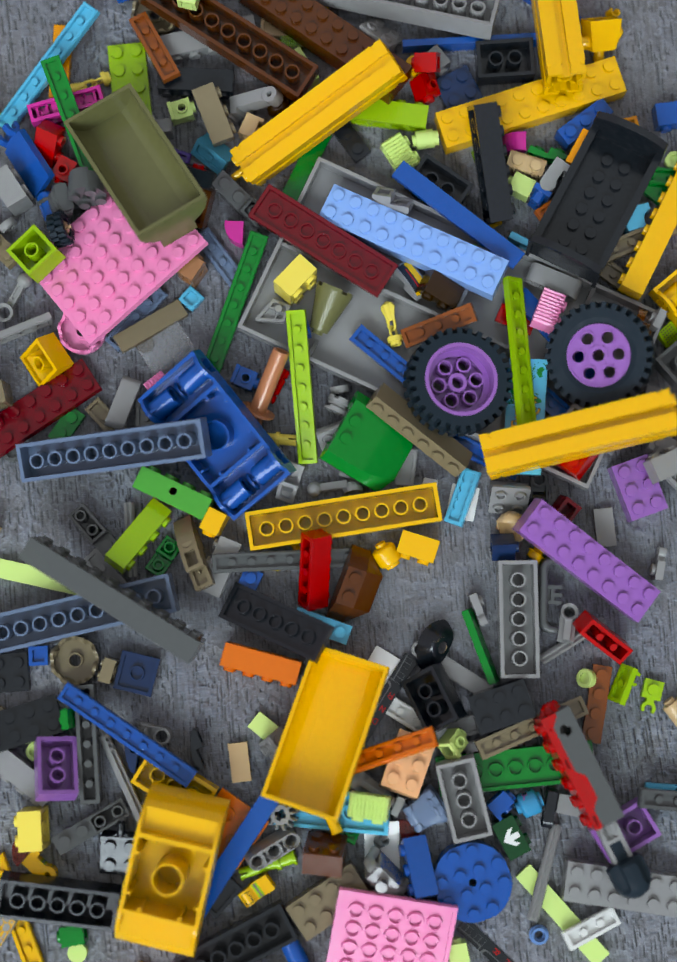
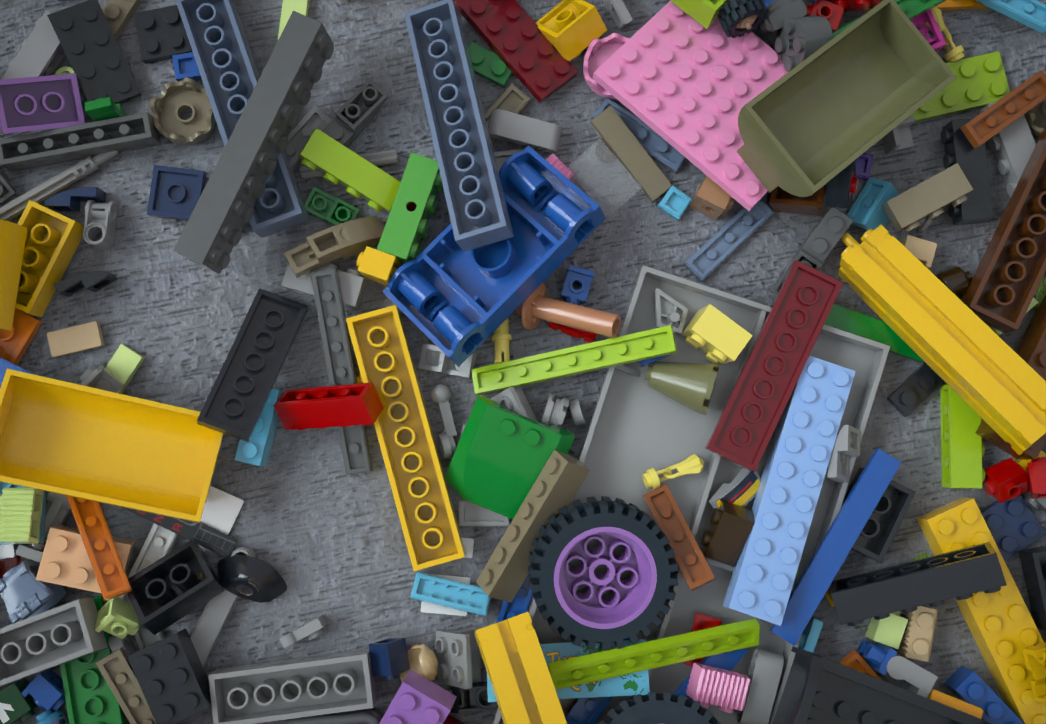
camera: 80 degrees right, 0 degrees up
blue tile [57,682,198,788] -> none
dark tan piece [97,656,120,684] -> none
yellowish green brick [166,97,197,126] -> none
green tile [206,230,269,374] -> none
orange brick [219,641,303,688] -> none
dark pink brick [225,220,245,248] -> none
light grey leg [230,86,283,121] -> none
blue plate [238,571,264,591] -> none
reddish brown wedge [325,544,383,622] -> none
blue plate [349,324,408,384] -> none
yellow head [372,540,400,570] -> none
yellowish green brick [380,132,421,170] -> none
yellow brick [396,530,440,566] -> none
yellowish green brick [411,129,439,150] -> none
green tile [462,607,500,685] -> none
dark pink brick [502,131,526,156] -> none
yellow plate [526,547,545,564] -> none
green slope [527,145,568,165] -> none

